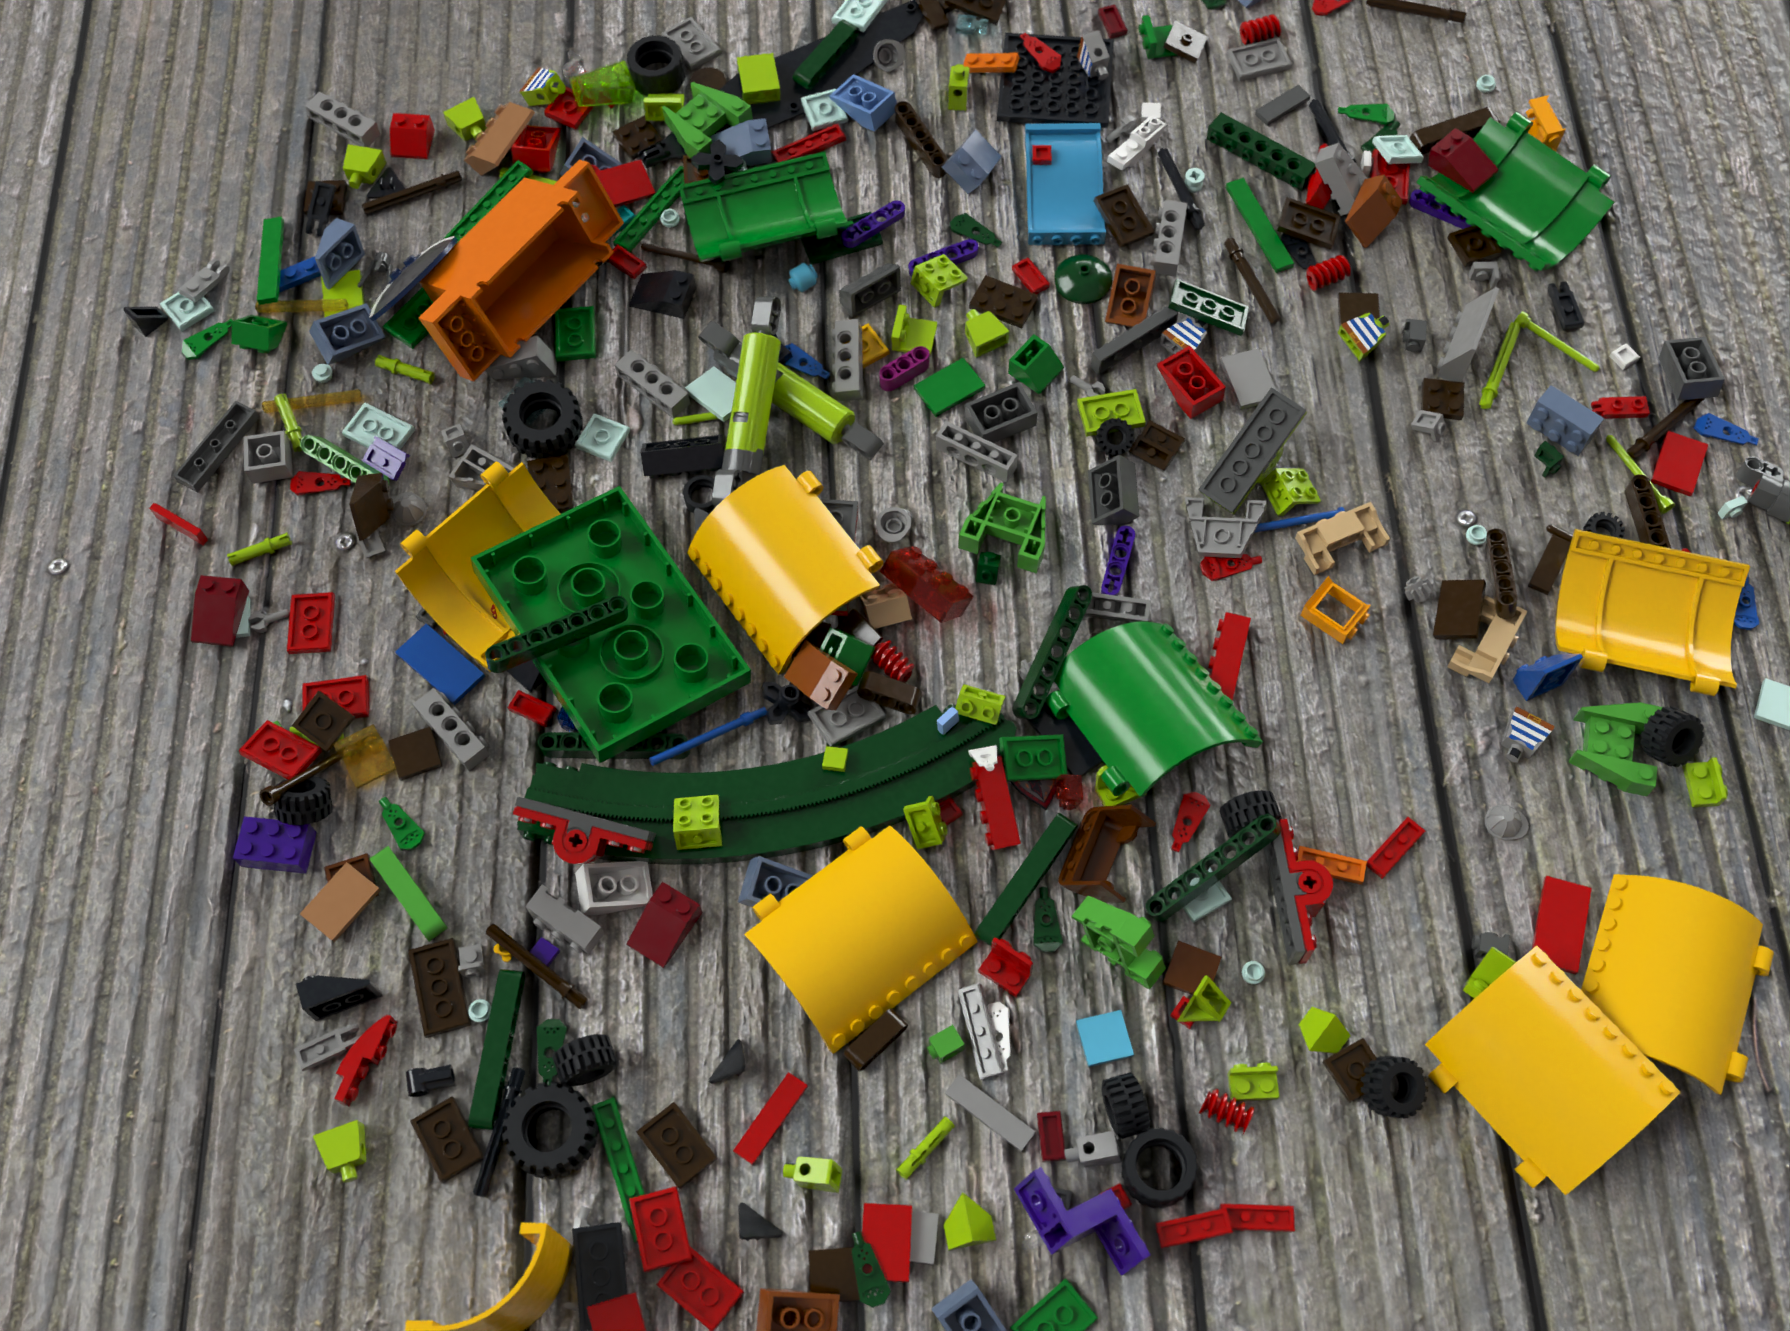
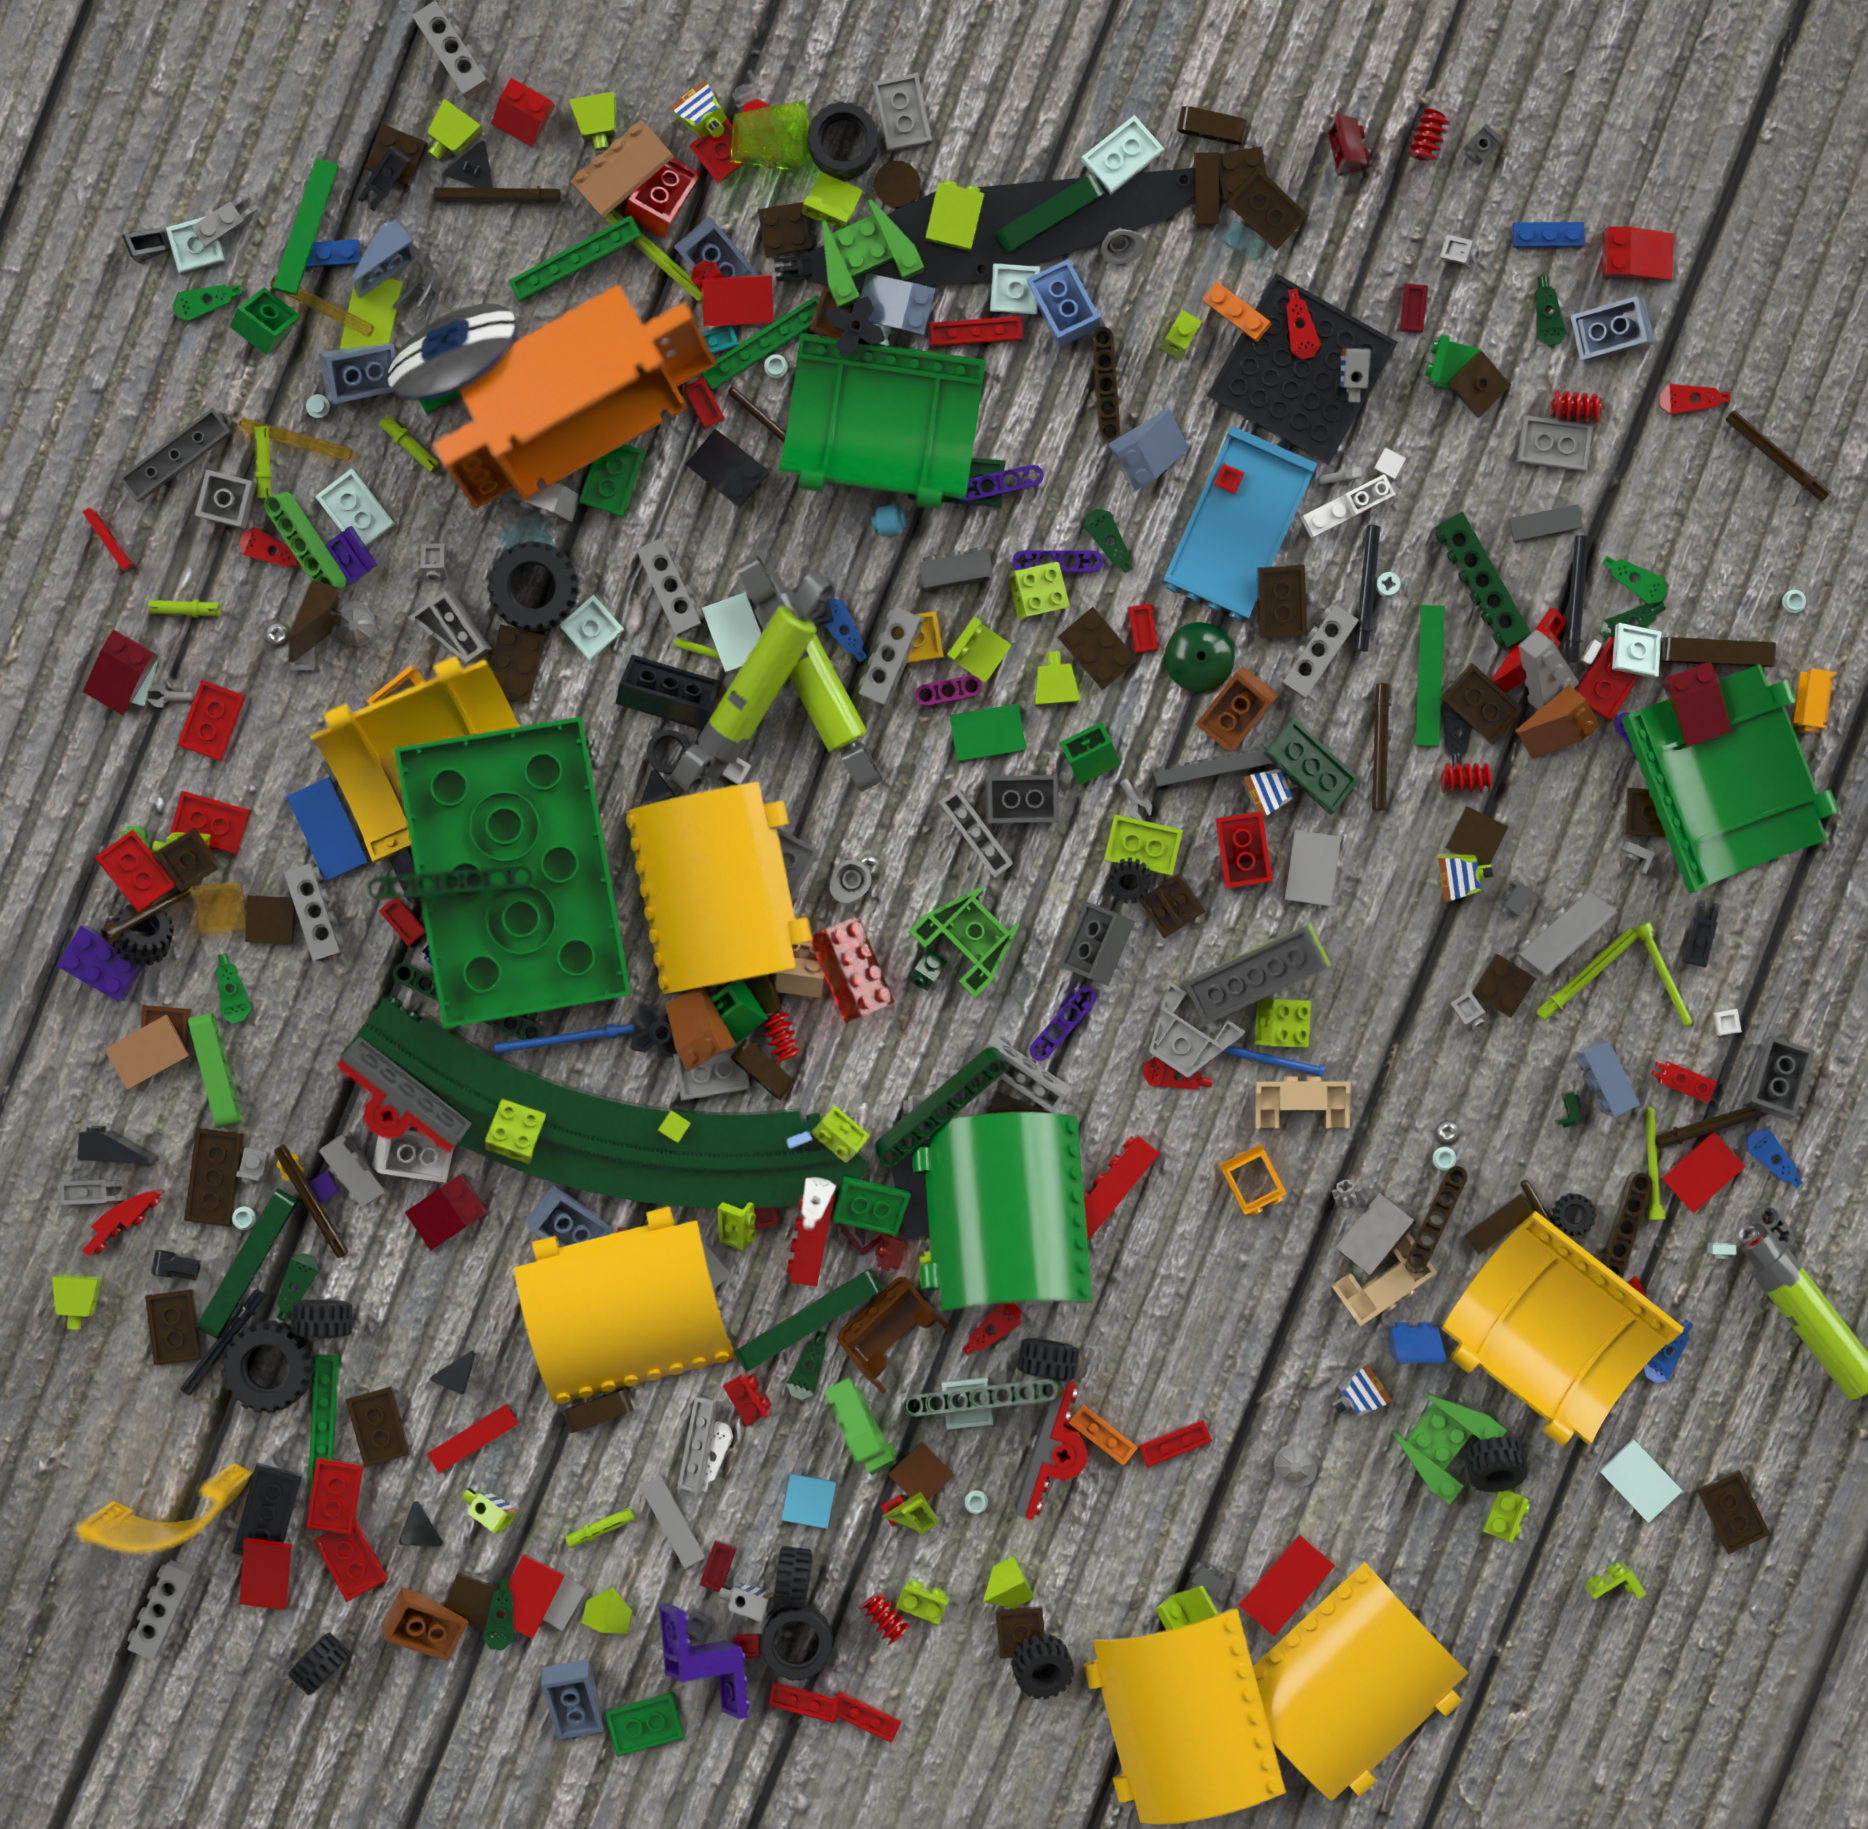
camera: 20 degrees right, 25 degrees up
bright green brick [927,1025,965,1064] -> none

